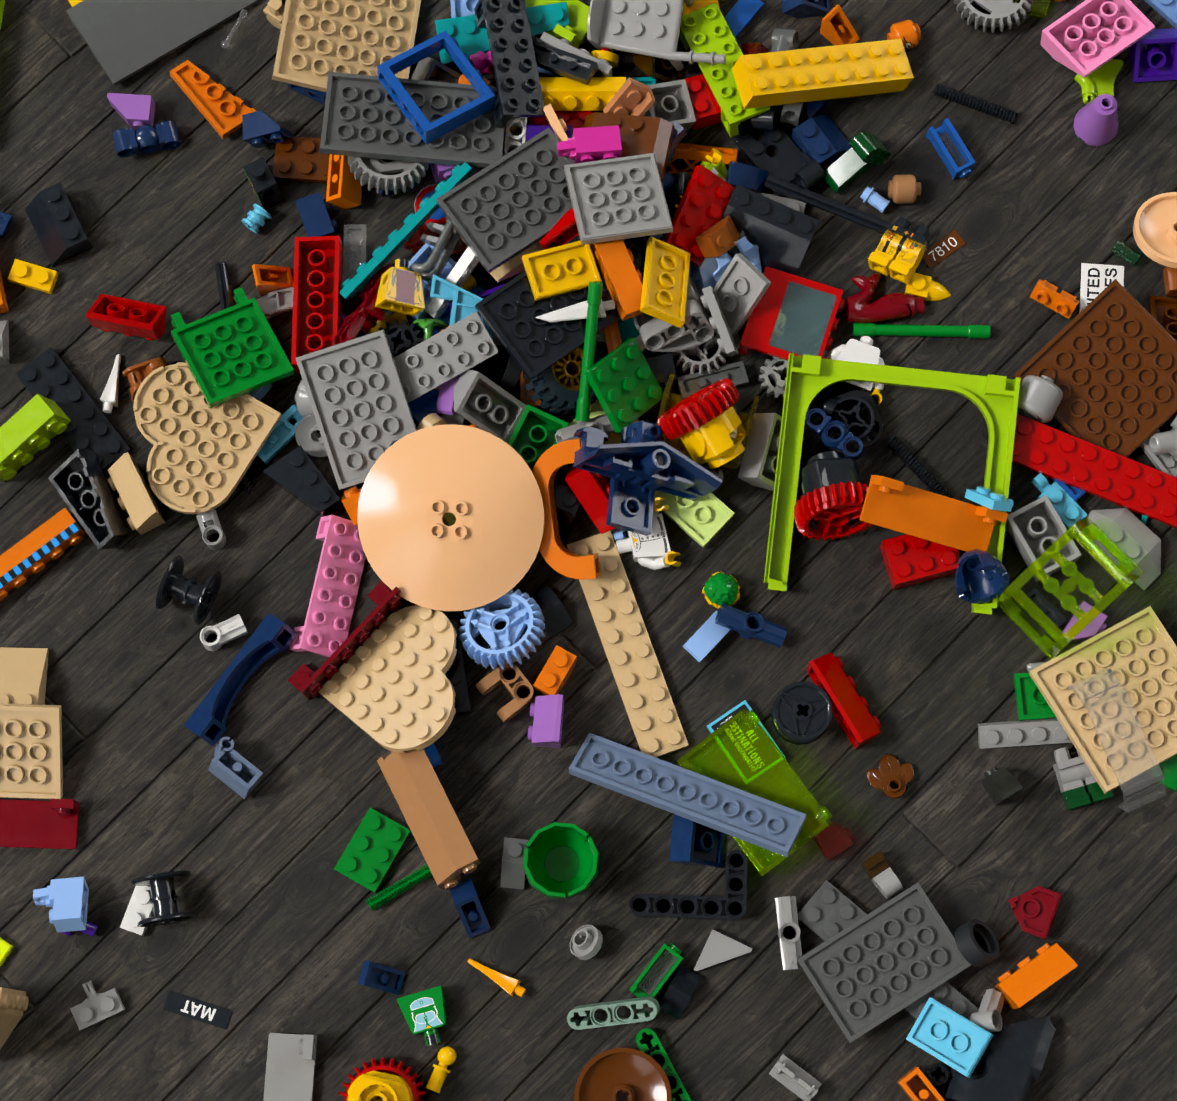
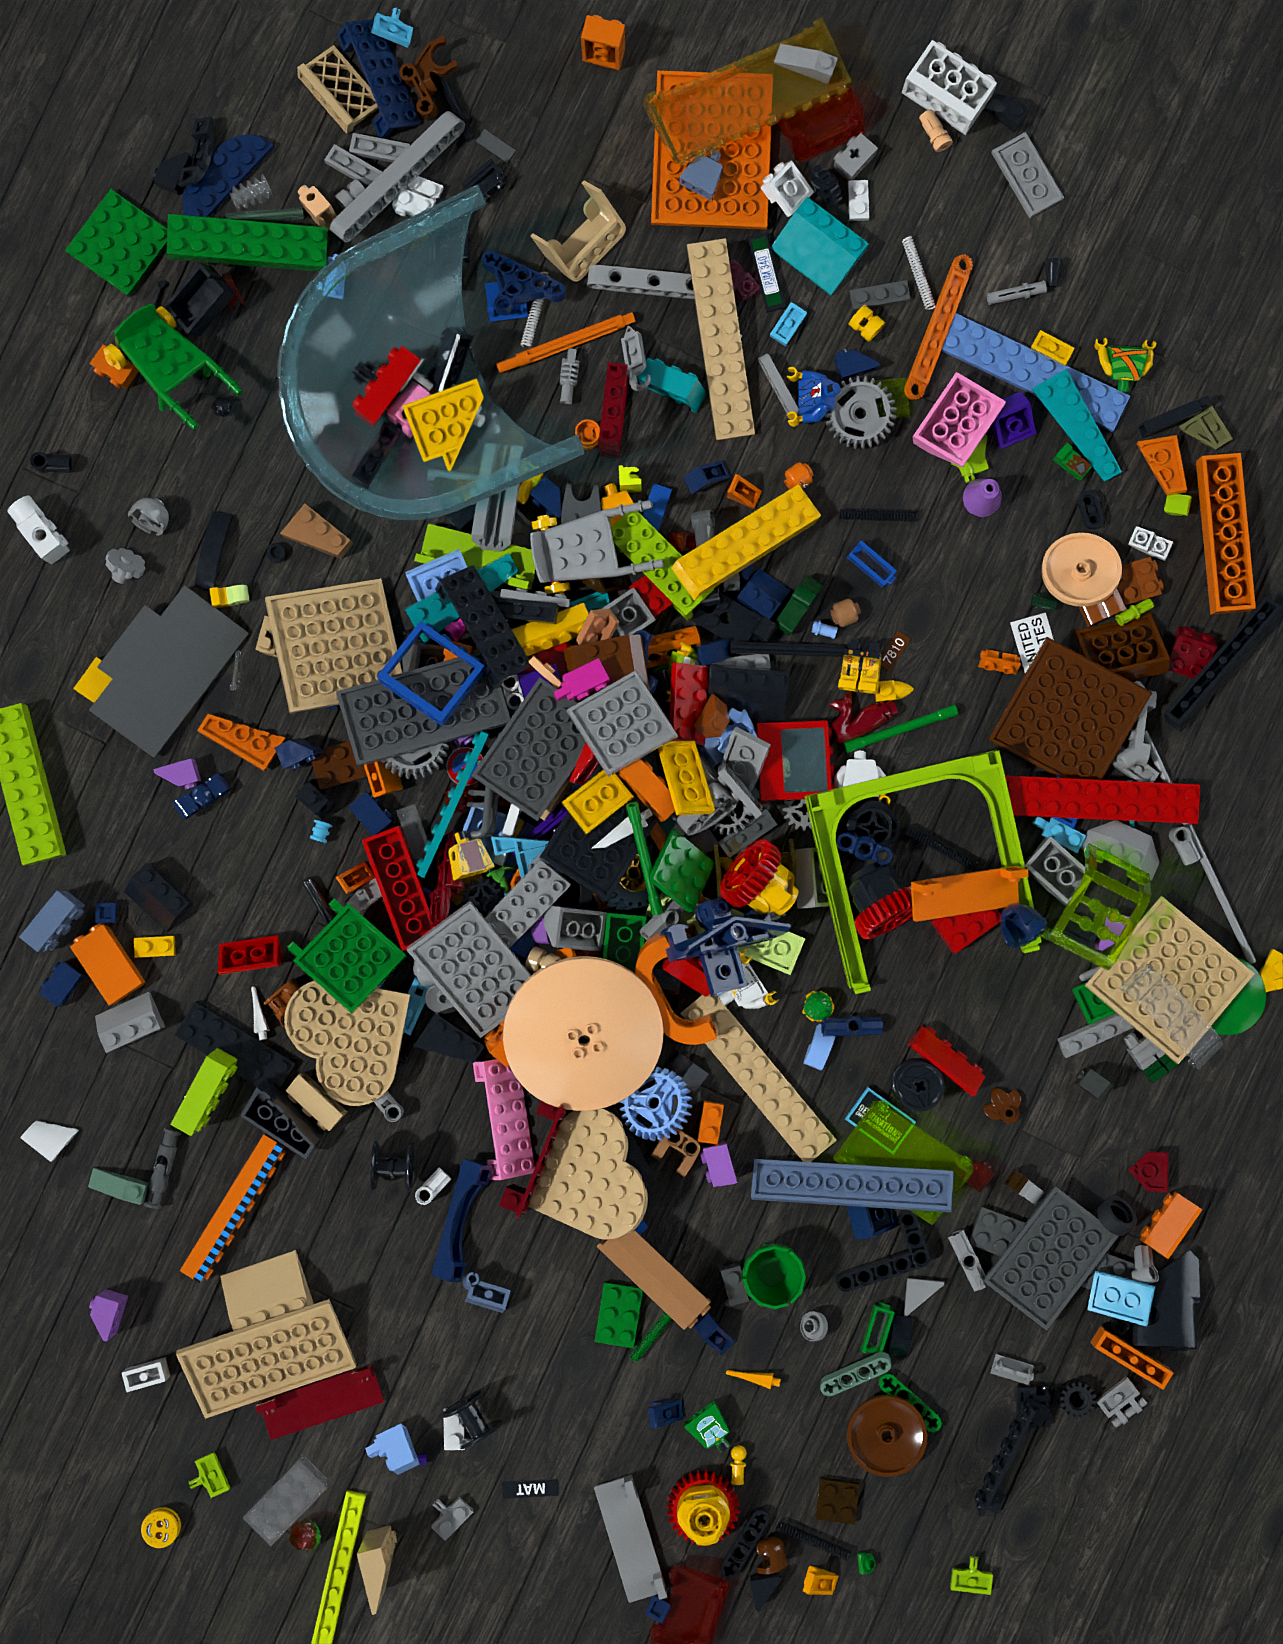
camera: 25 degrees left, 10 degrees up
medium azure plate [965,486,1014,512] -> none
light grey head [1017,375,1063,423] -> none

